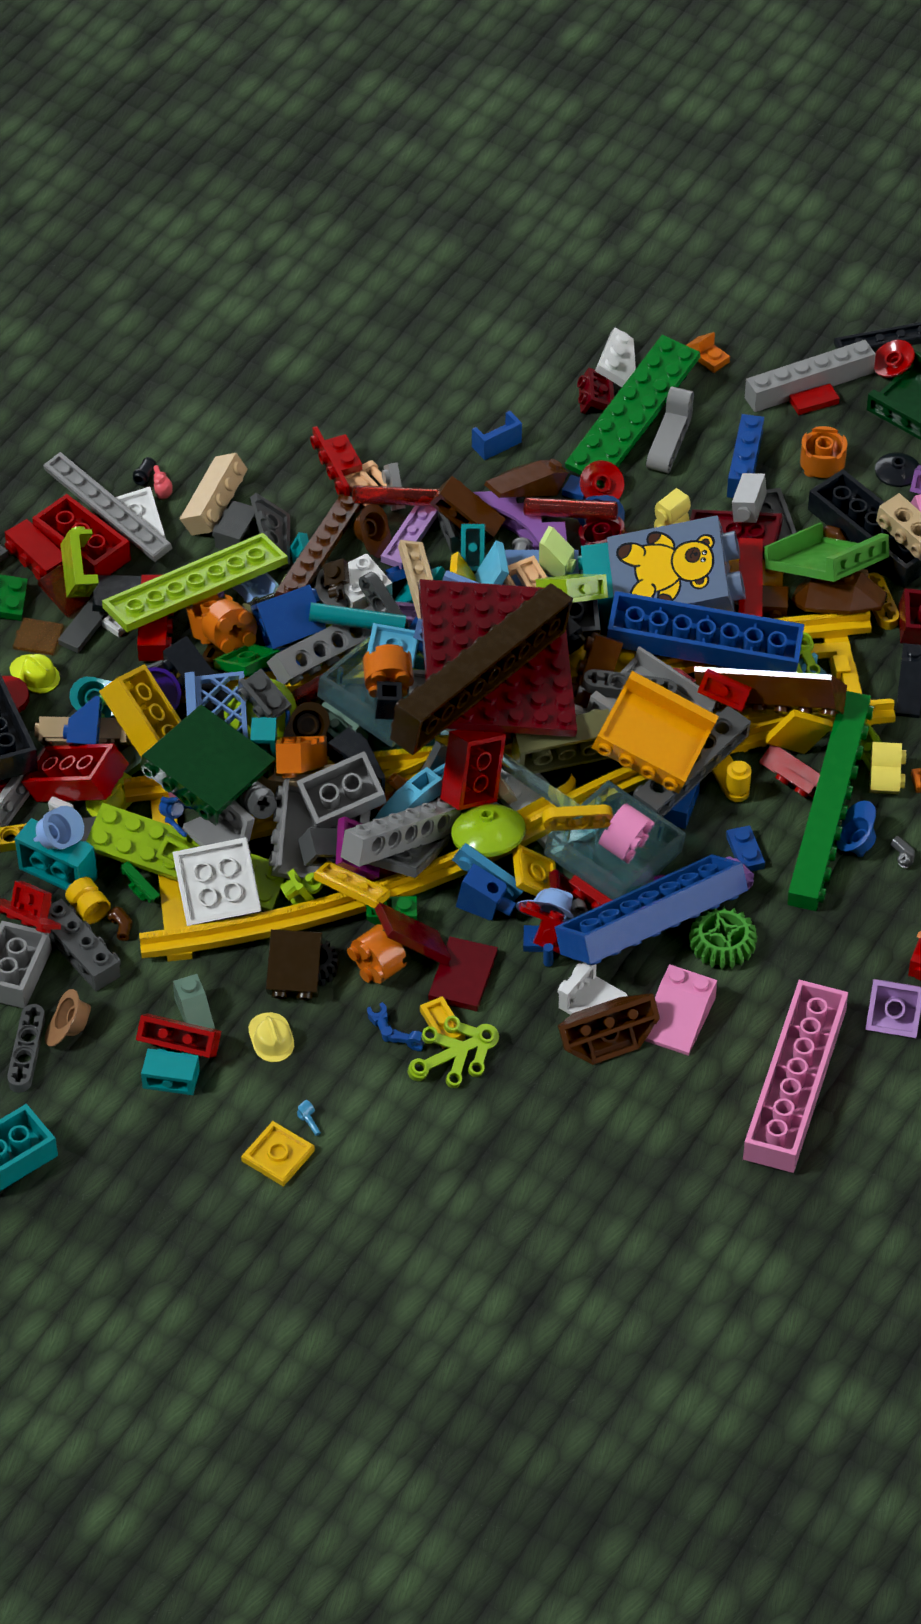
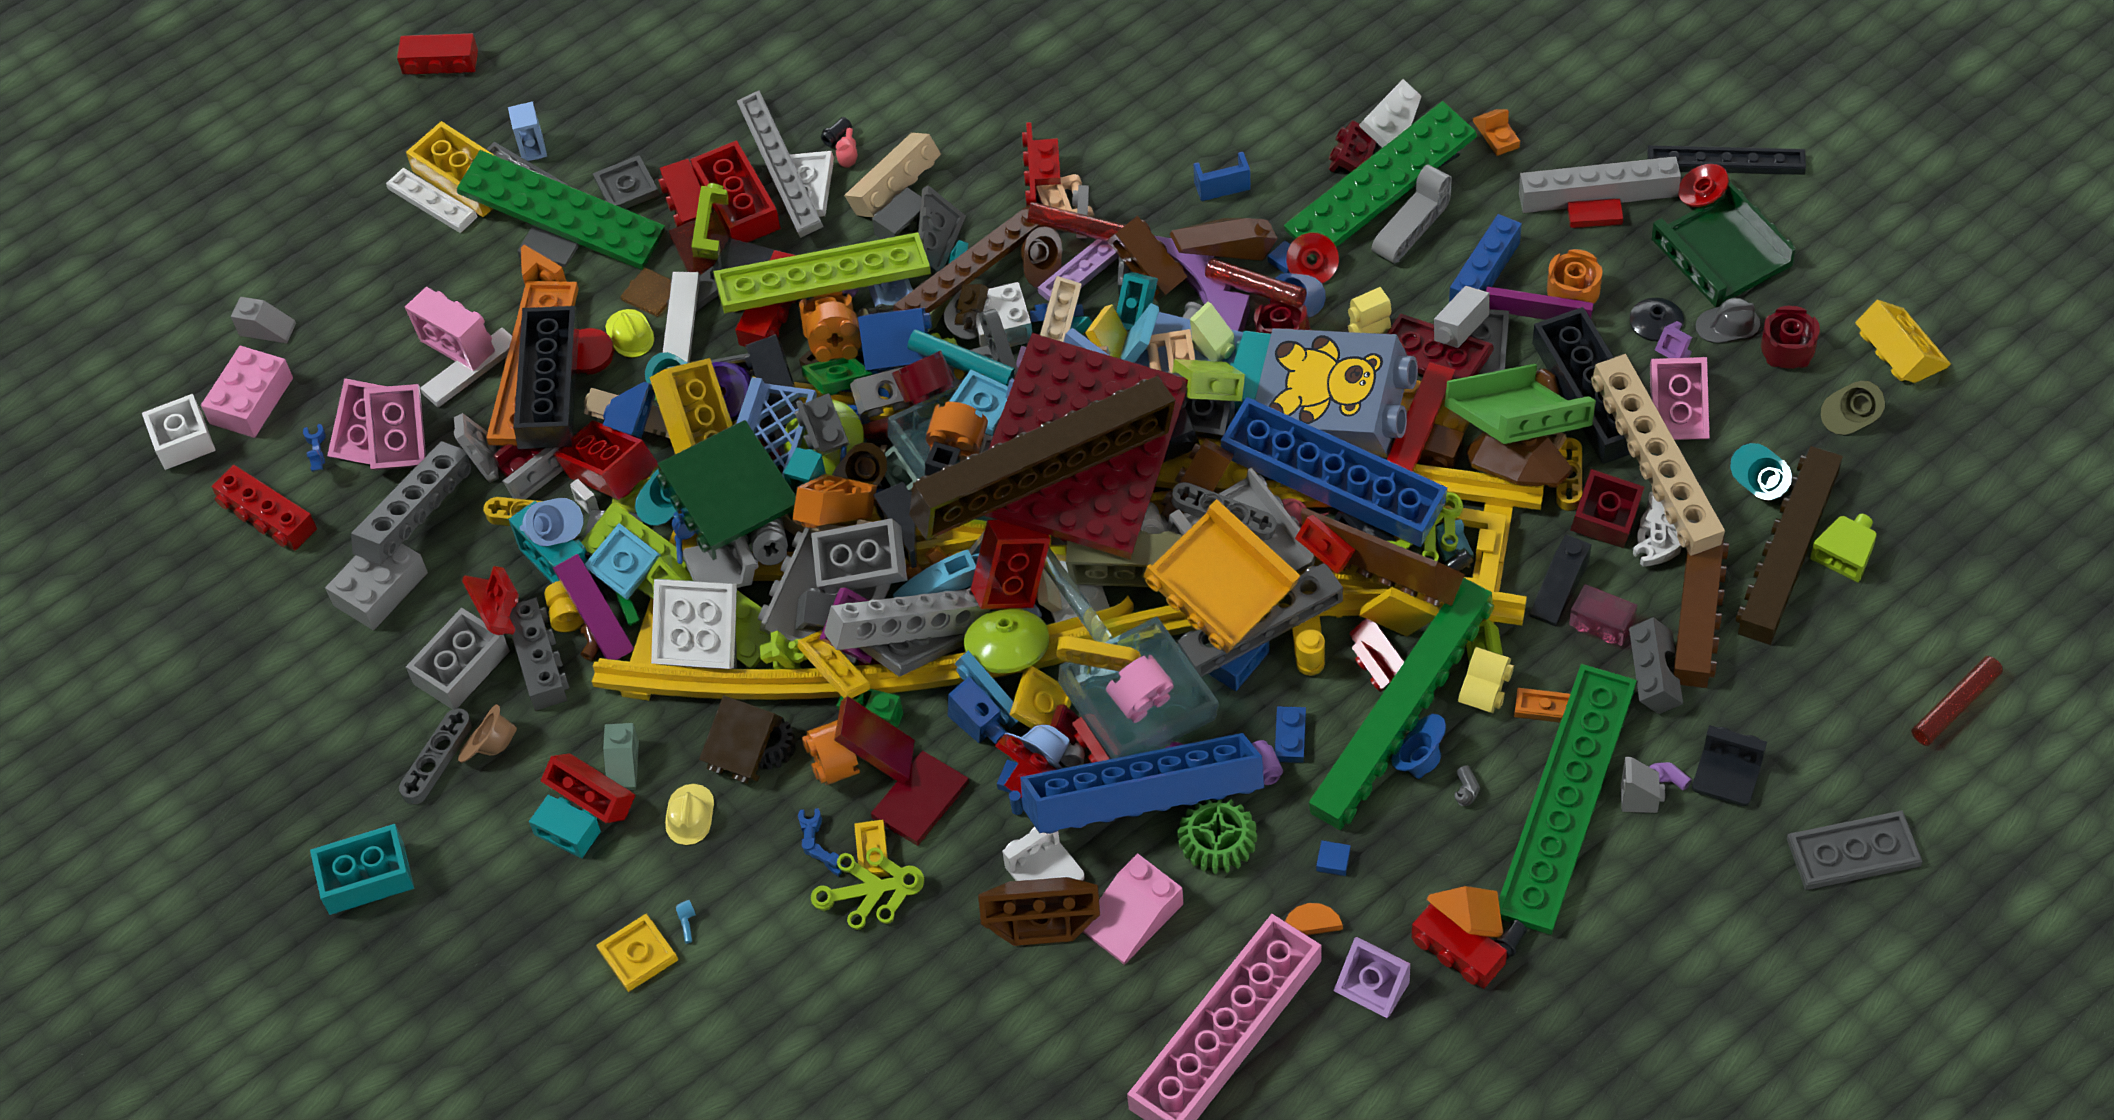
camera: 25 degrees right, 5 degrees up
none -> magenta tile [553,554,634,660]
none -> medium azure tile [584,523,661,600]
none -> teal piece [635,469,677,526]
none -> white tile [663,272,700,363]
none -> dark red brick [891,350,955,406]
none -> orange tile [1285,903,1343,935]
none -> blue tile [1316,841,1351,876]
none -> magenta tile [1486,287,1593,320]

